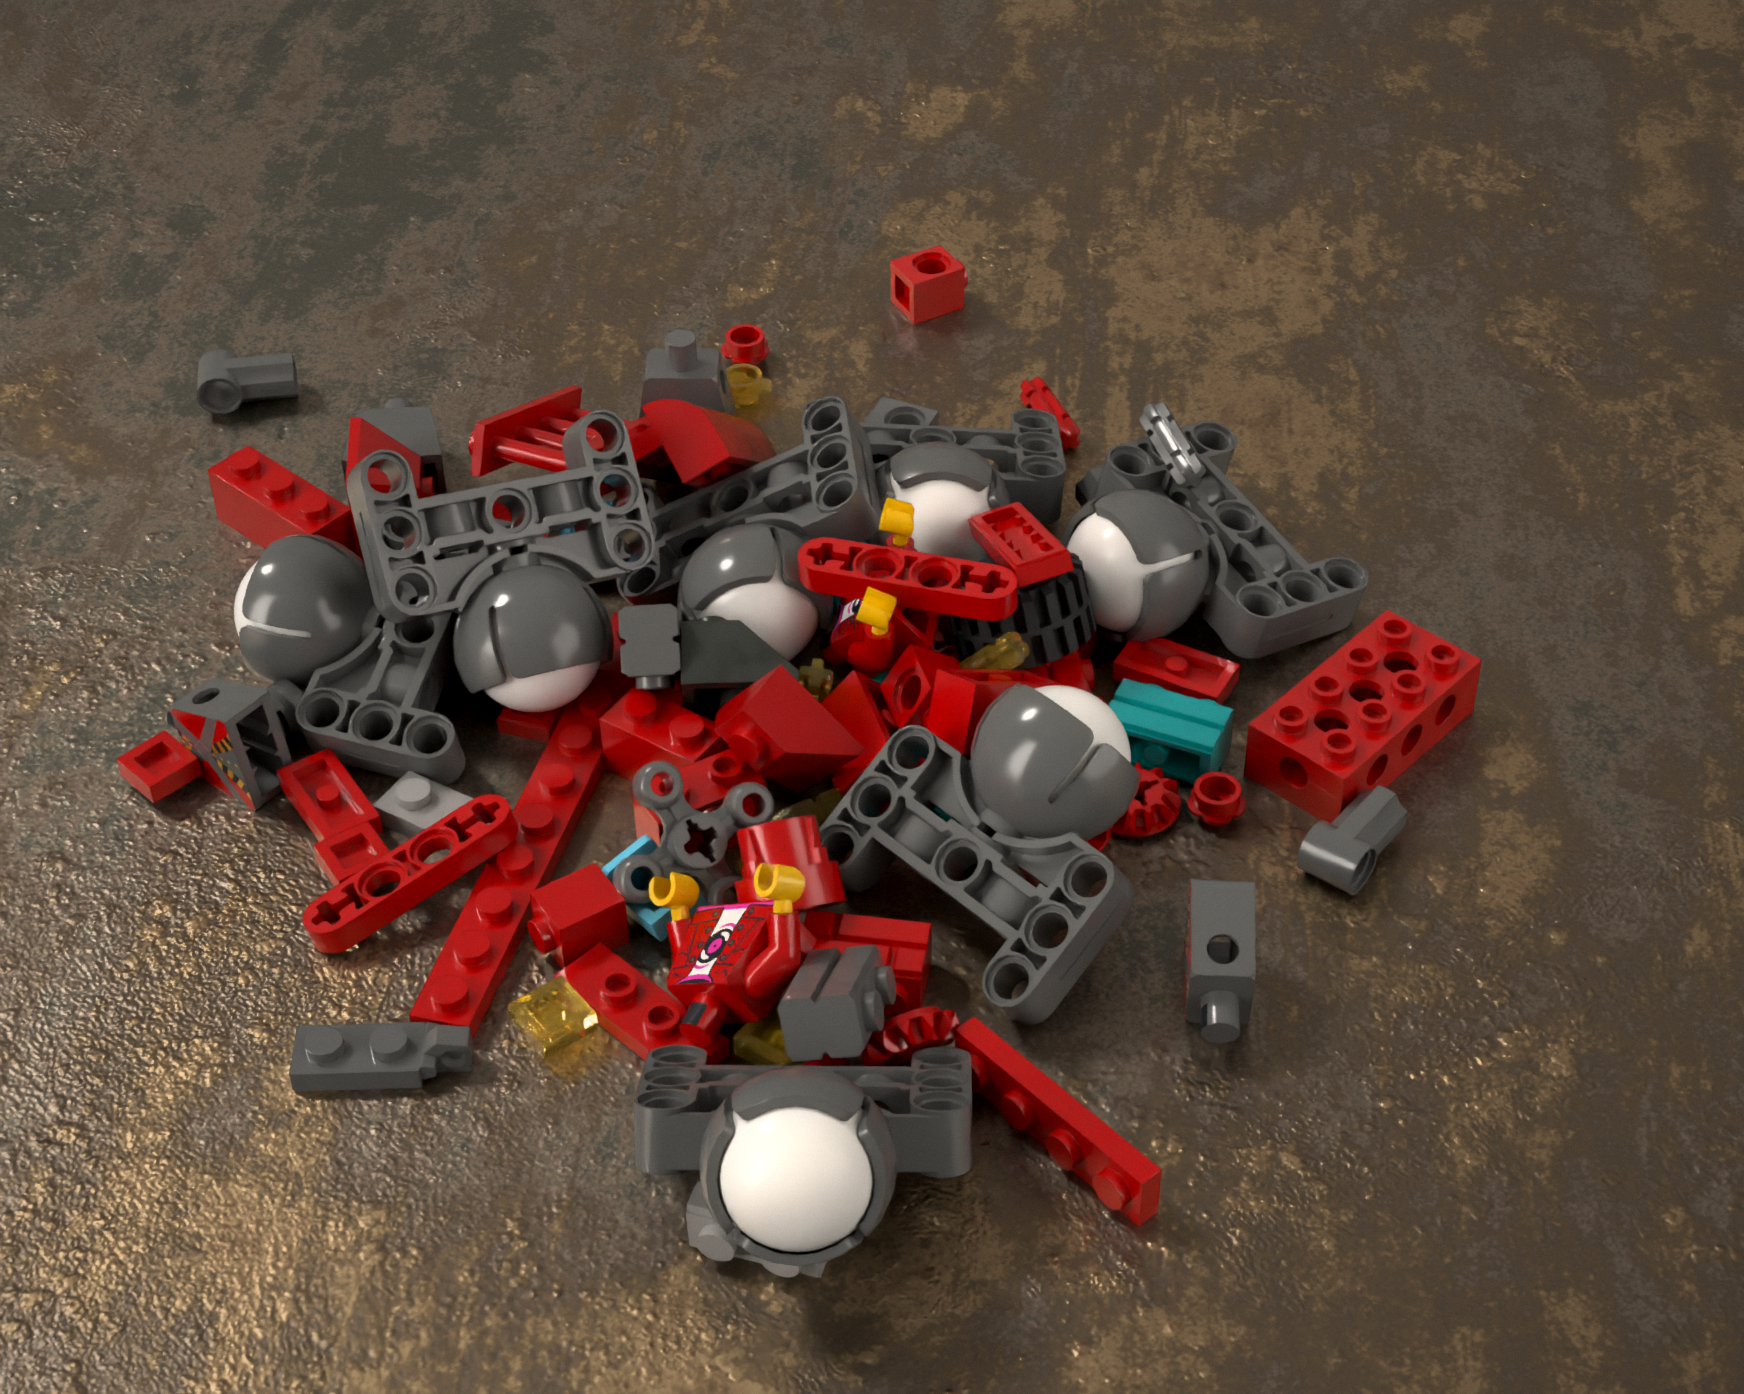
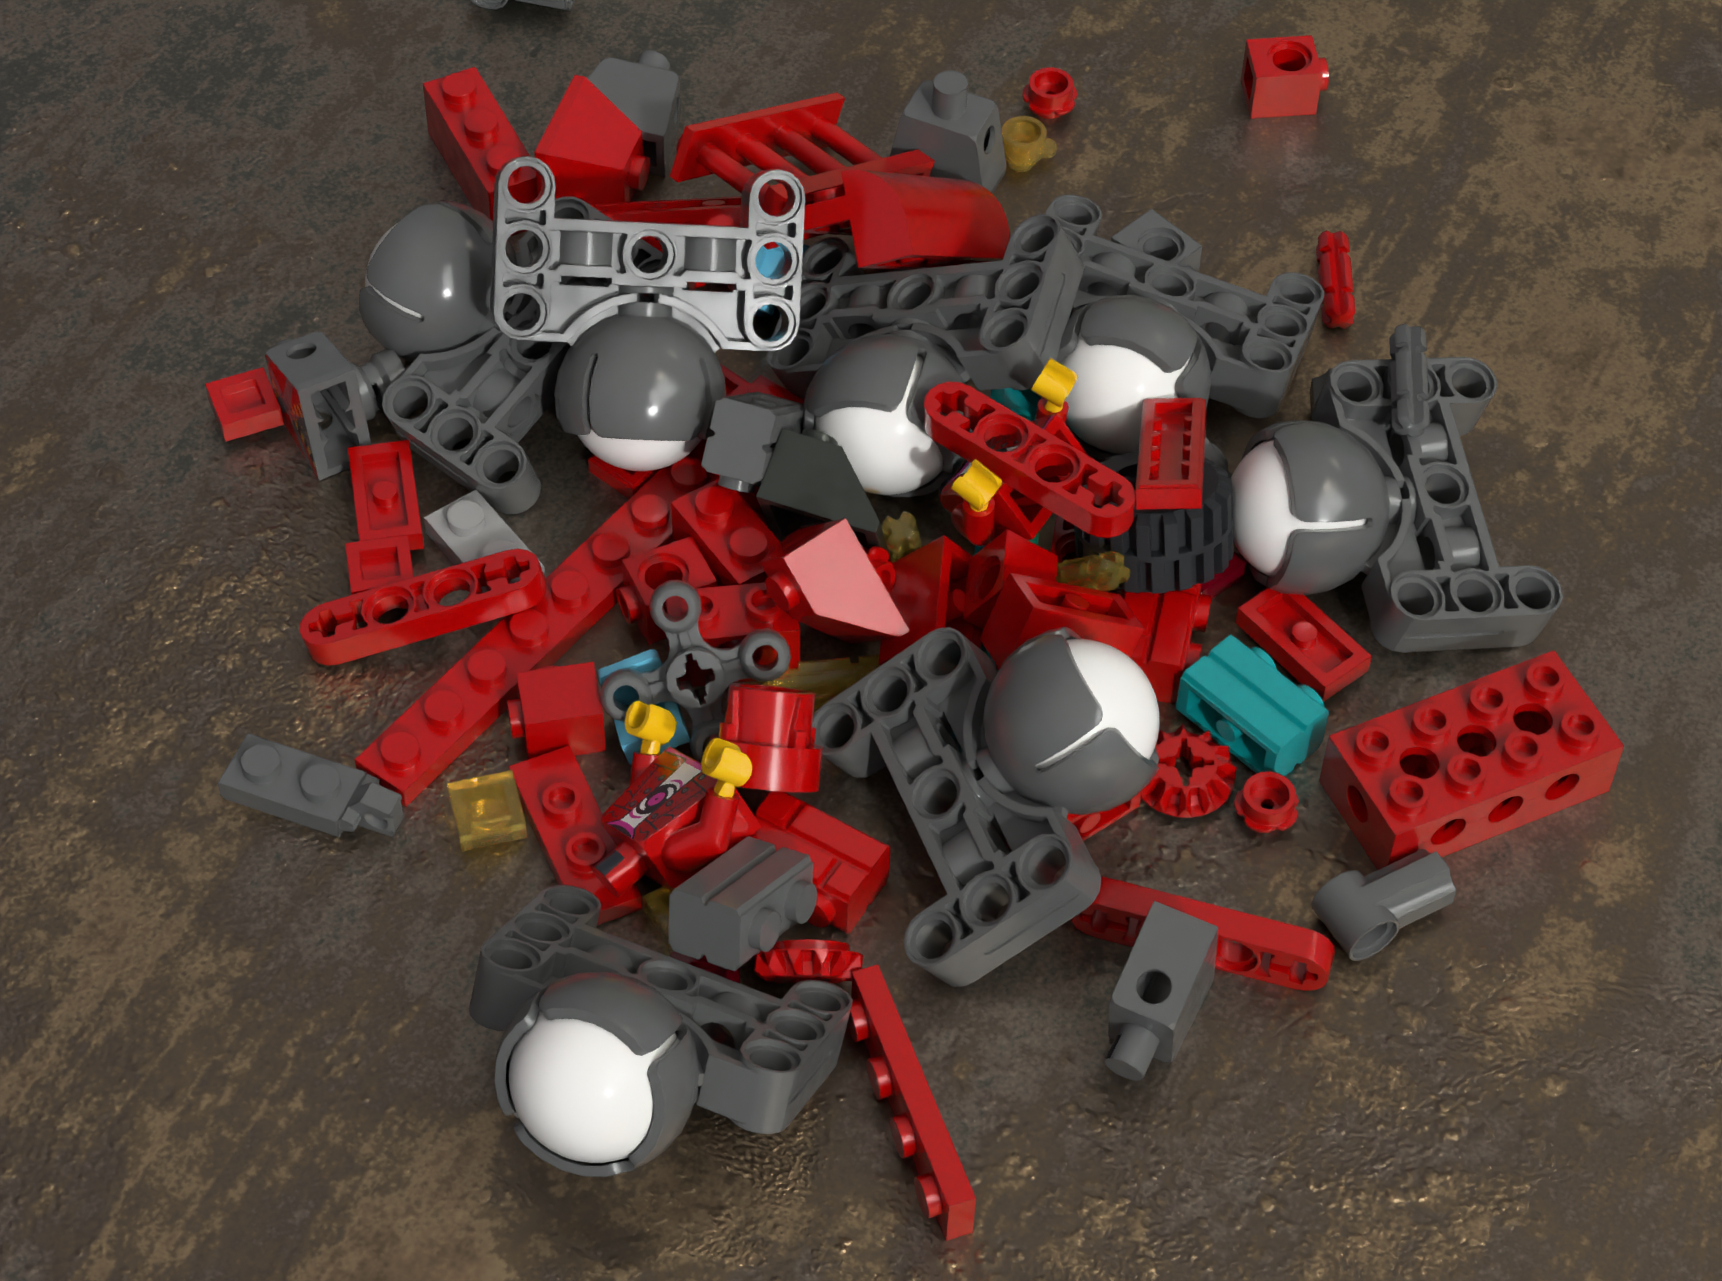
camera: 20 degrees right, 10 degrees up
none -> red brick [616,536,717,645]
none -> red beam [1071,877,1335,991]

